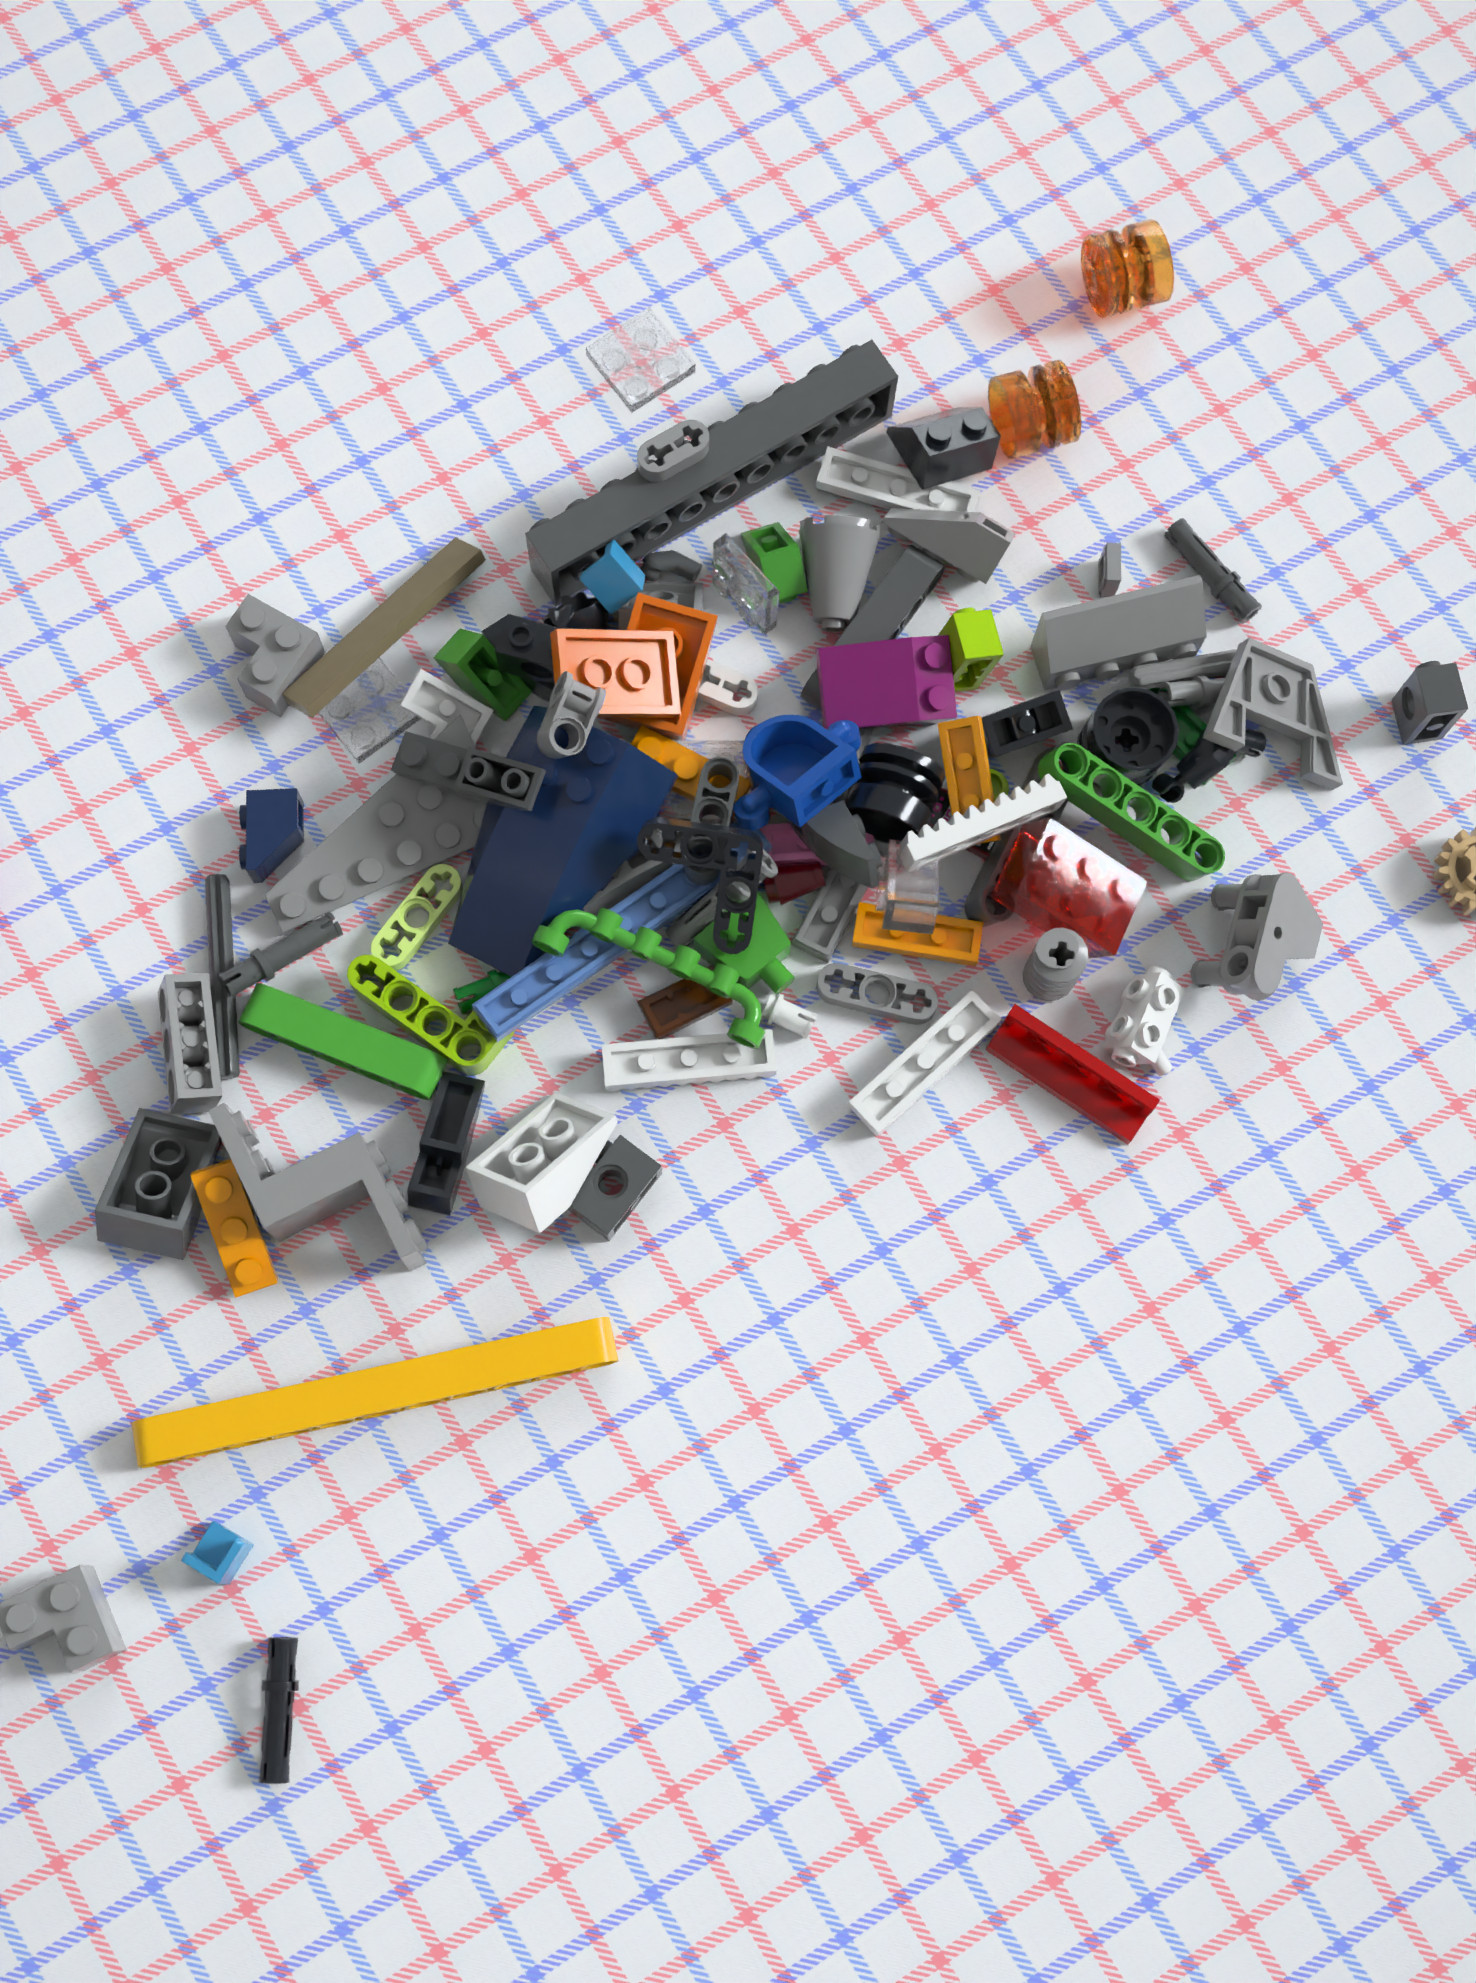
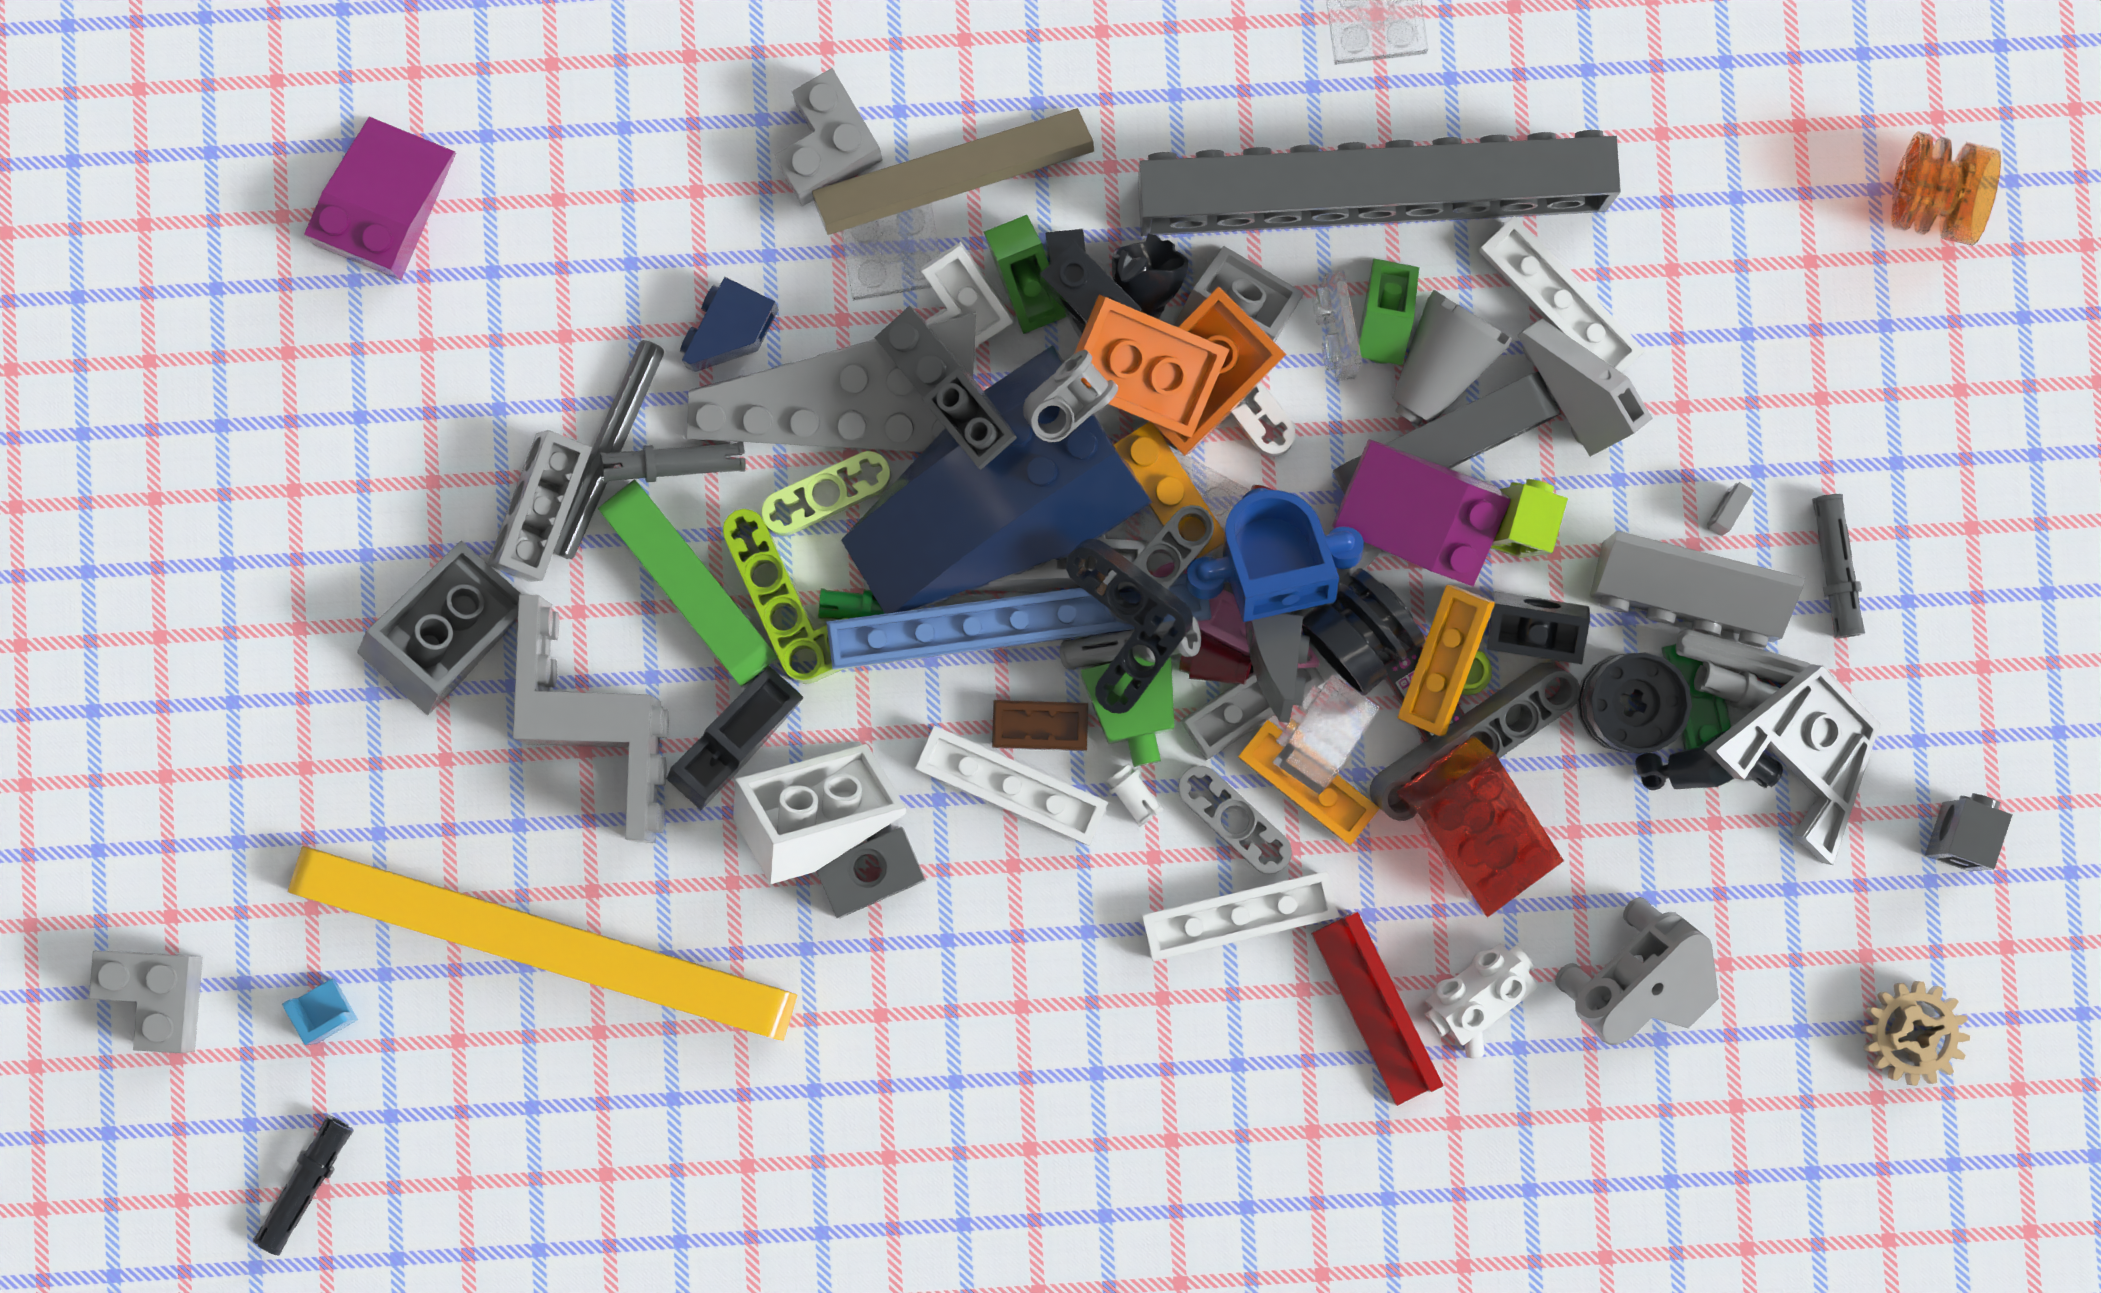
camera: 35 degrees right, 10 degrees up
light orange plate [190,1159,278,1298] -> none
bright green bar [531,908,765,1049] -> none
dark azure panel [580,540,645,614] -> none
light grey beam [637,420,709,482] -> none
dark grey arm [640,550,702,582] -> none
black slope [886,407,1001,489] -> none
white gear [899,774,1067,873] -> none
clear orange wheel [988,359,1082,459] -> none
light grey piece [1022,928,1089,1001] -> none
bright green beam [1038,743,1225,881] -> none

